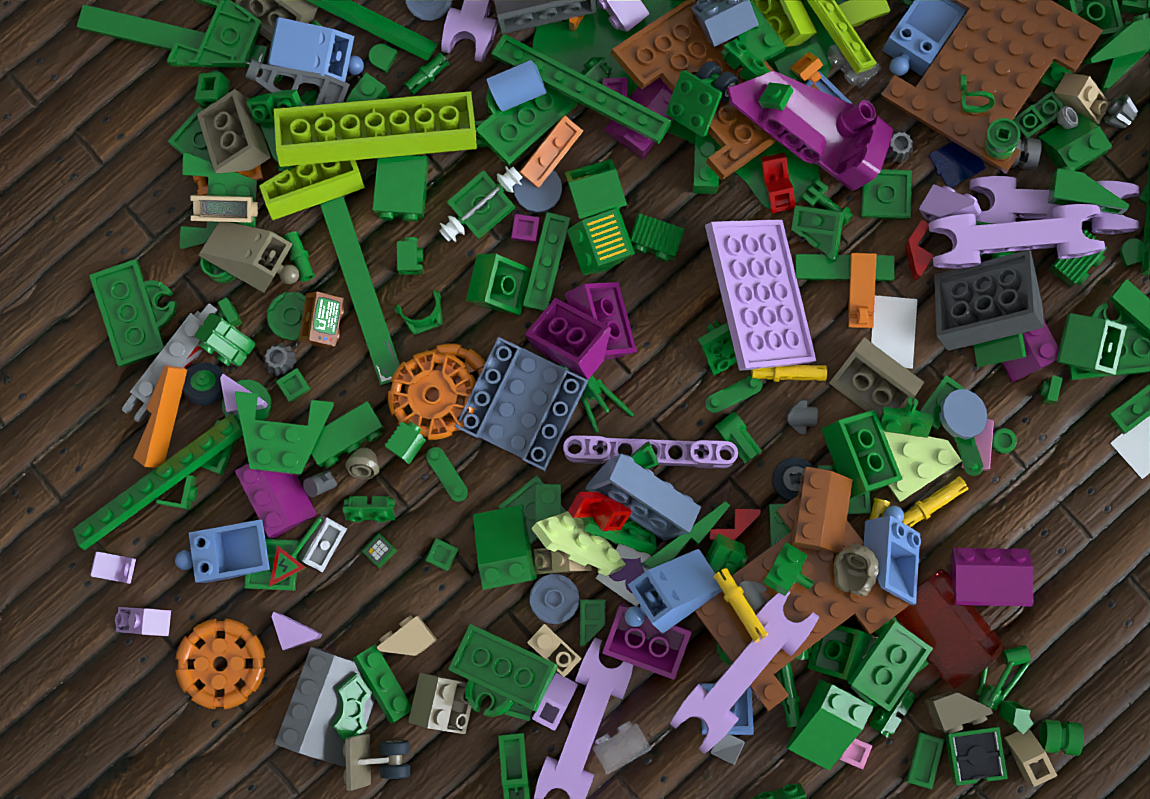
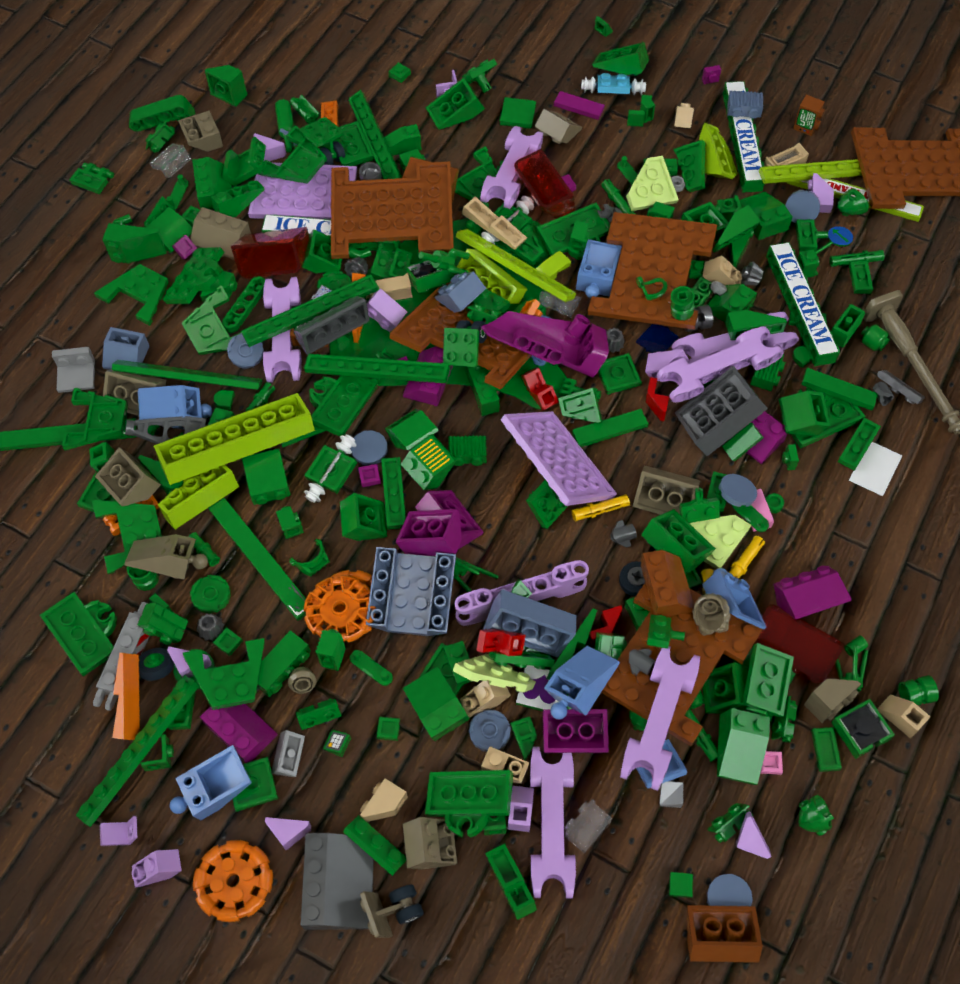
camera: 25 degrees left, 20 degrees down
window [191,195,258,222] -> none
green slope [246,89,303,123] -> none
piece [269,518,322,587] -> none
brick [298,292,344,348] -> none
dark grey piece [303,470,337,497] -> none
tile [331,672,372,742] -> none
medium blue brick [486,60,547,112] -> none
orange hinge [518,115,583,188] -> none
green piece [705,376,762,413] -> none
yellow pin [713,568,769,643] -> none
green piece [714,412,762,464] -> none
green plate [758,82,794,111] -> none
orange hinge [848,253,877,328] -> none
white sticker [871,296,917,369] -> none
green piece [999,700,1034,735] -> none

